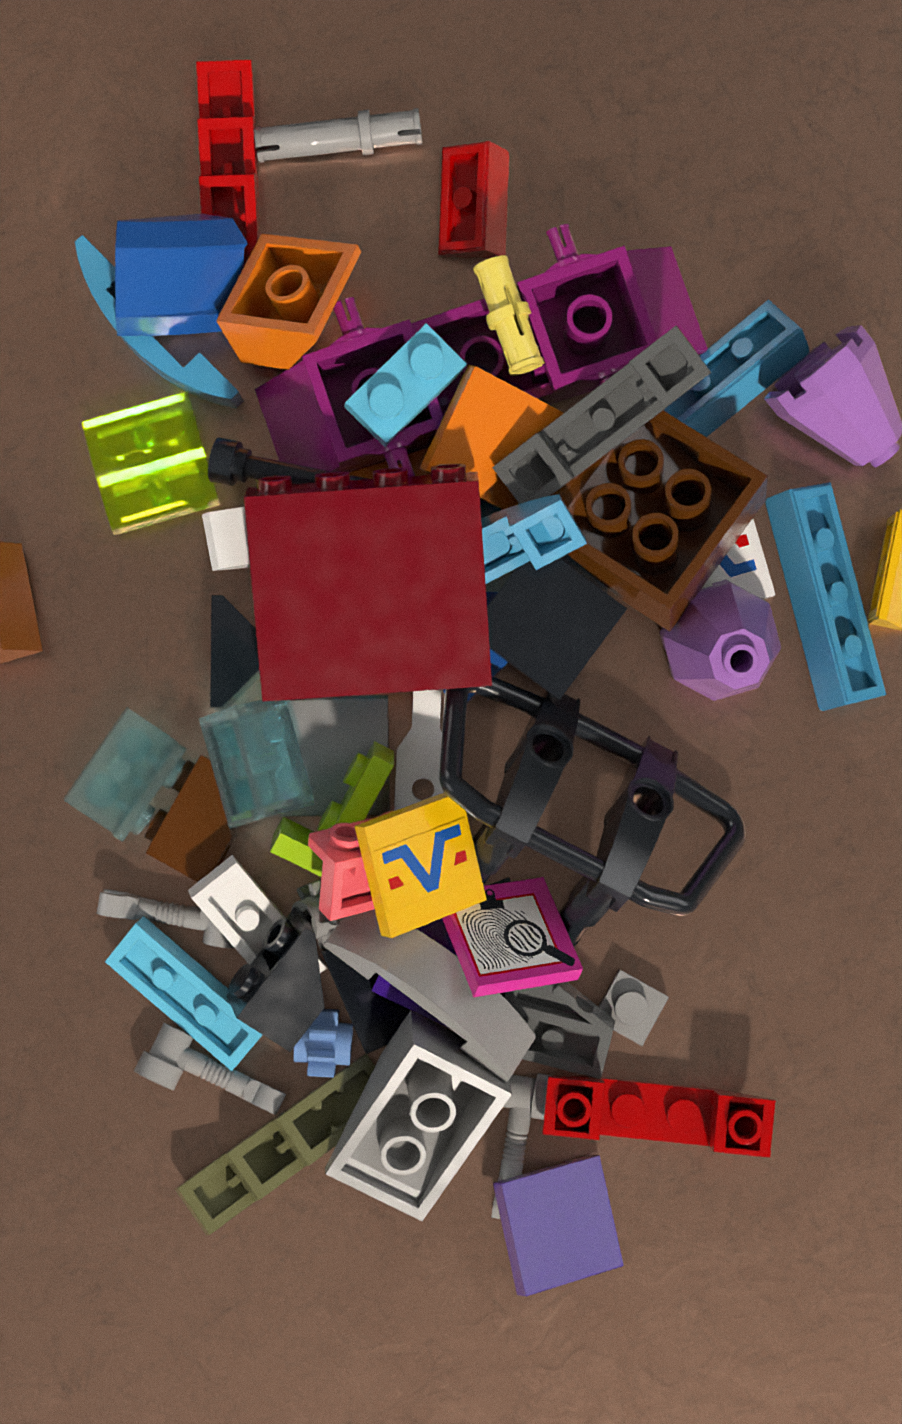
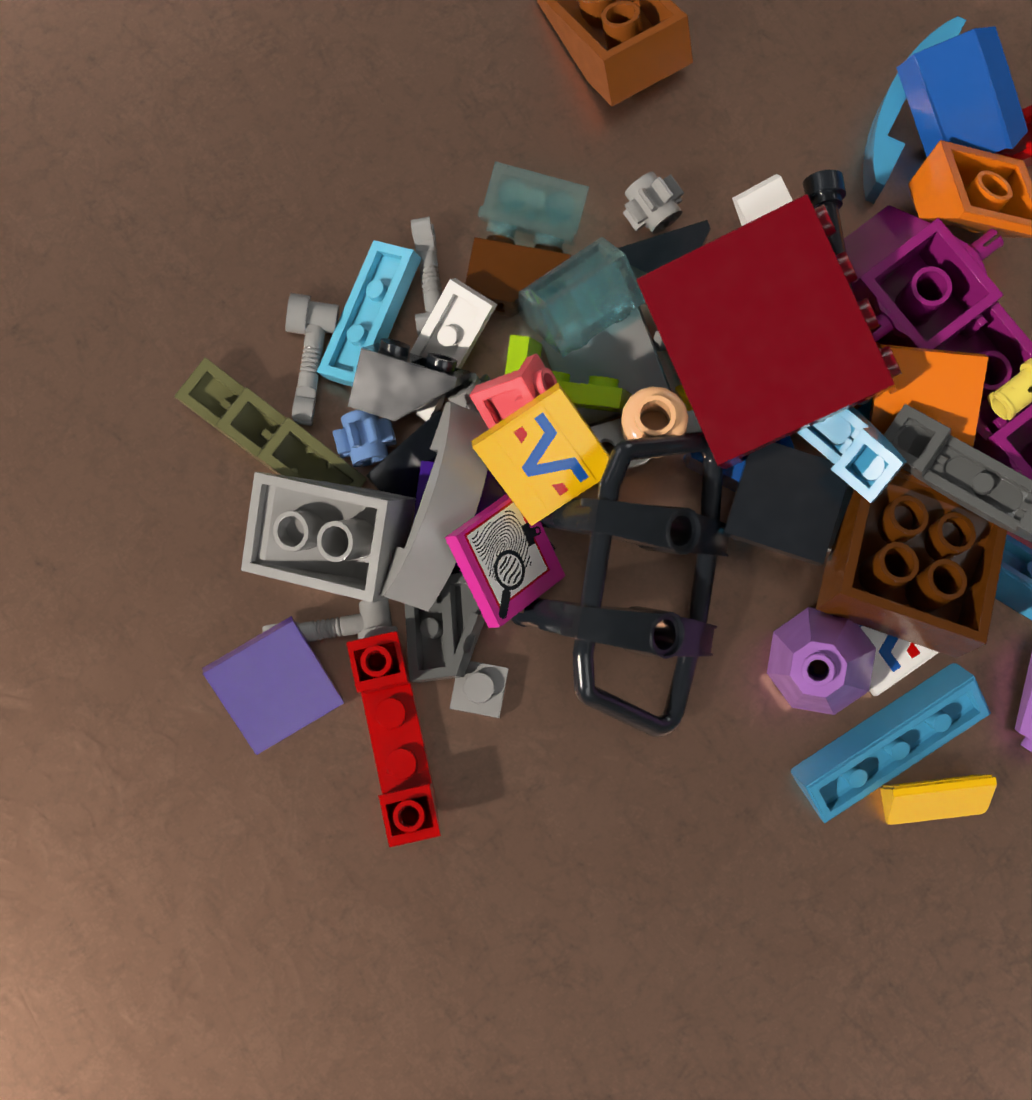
camera: 70 degrees right, 5 degrees down
clear neon green slope [82,391,220,536] -> none
medium azure plate [344,323,467,447] -> none
none -> light nougat head [621,386,688,459]
none -> light grey gear [623,172,684,234]

